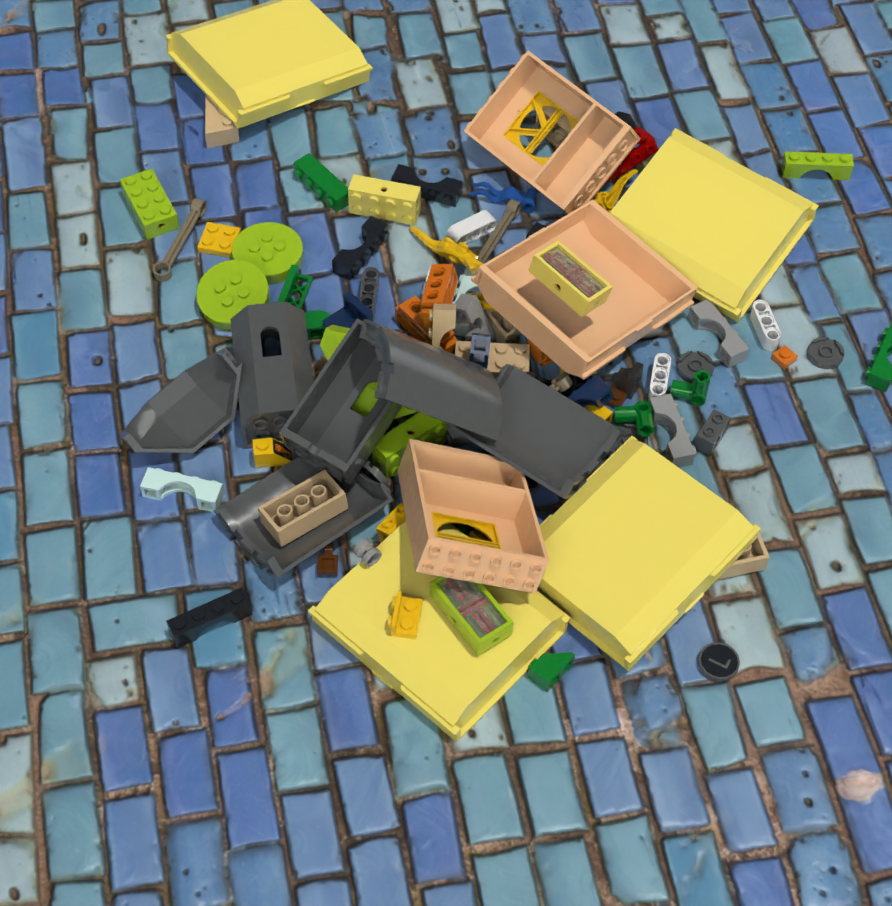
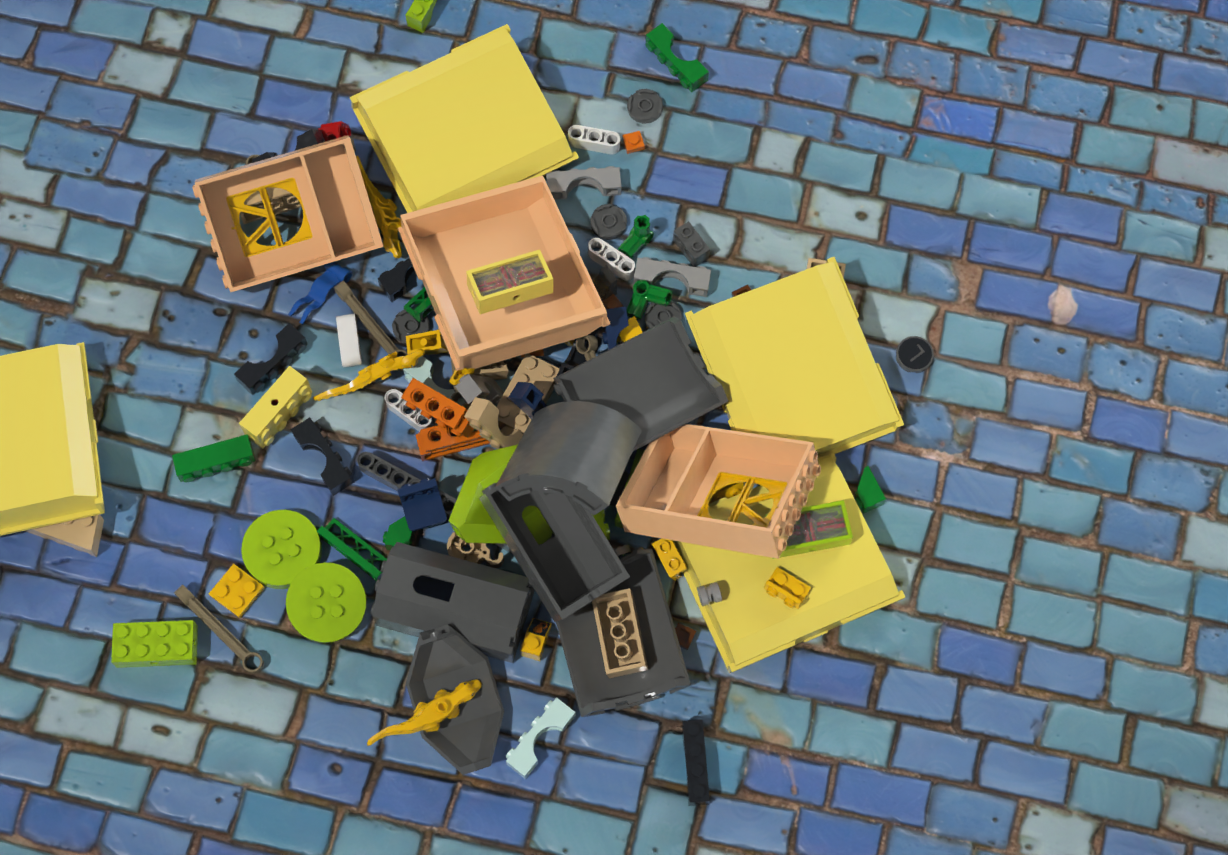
camera: 65 degrees left, 15 degrees up
none -> yellow animal [367,679,482,746]

